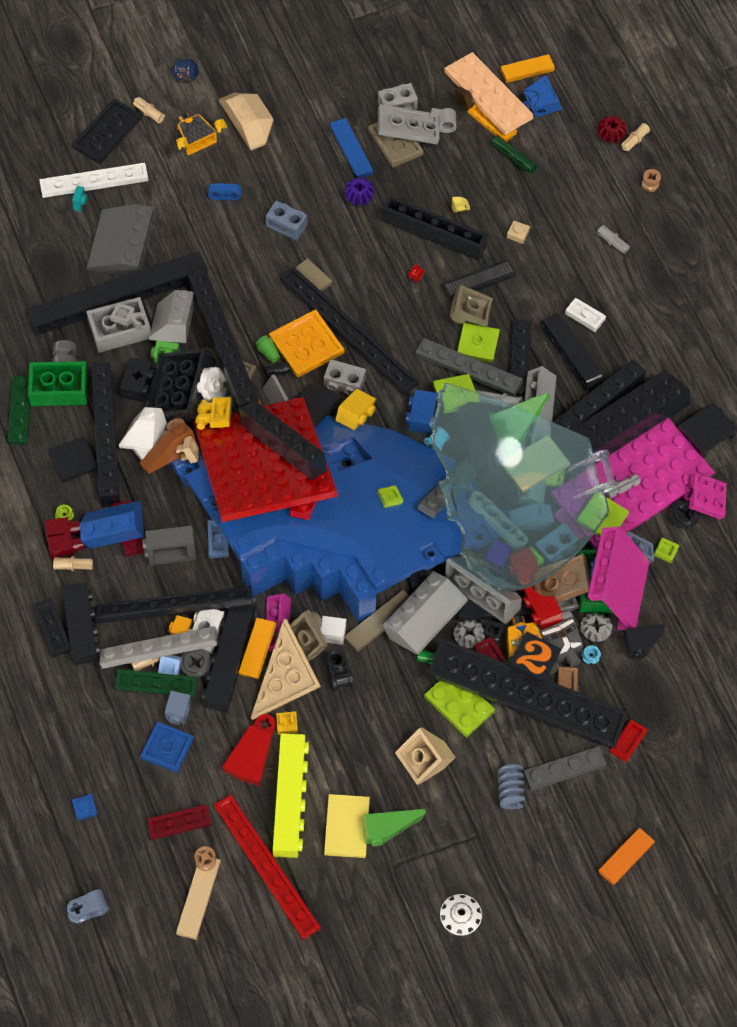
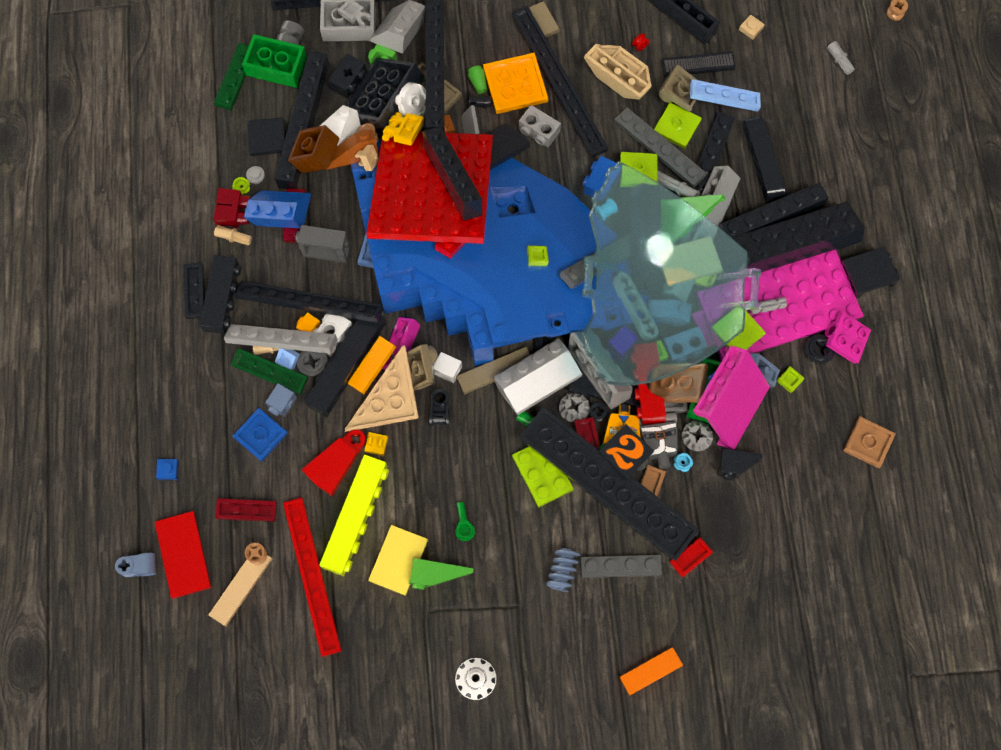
camera: 20 degrees right, 10 degrees up
yellow brick [335,389,376,431] -> none
tan slope [395,727,456,785] -> none
white plate [565,298,606,332] -> none
none -> red tile [155,511,212,599]
none -> light grey plate [246,166,265,184]
none -> reddish brown brick [288,125,340,173]
none -> green plate [455,502,475,541]
none -> tan wedge [584,44,652,100]
none -> light blue plate [690,79,761,112]

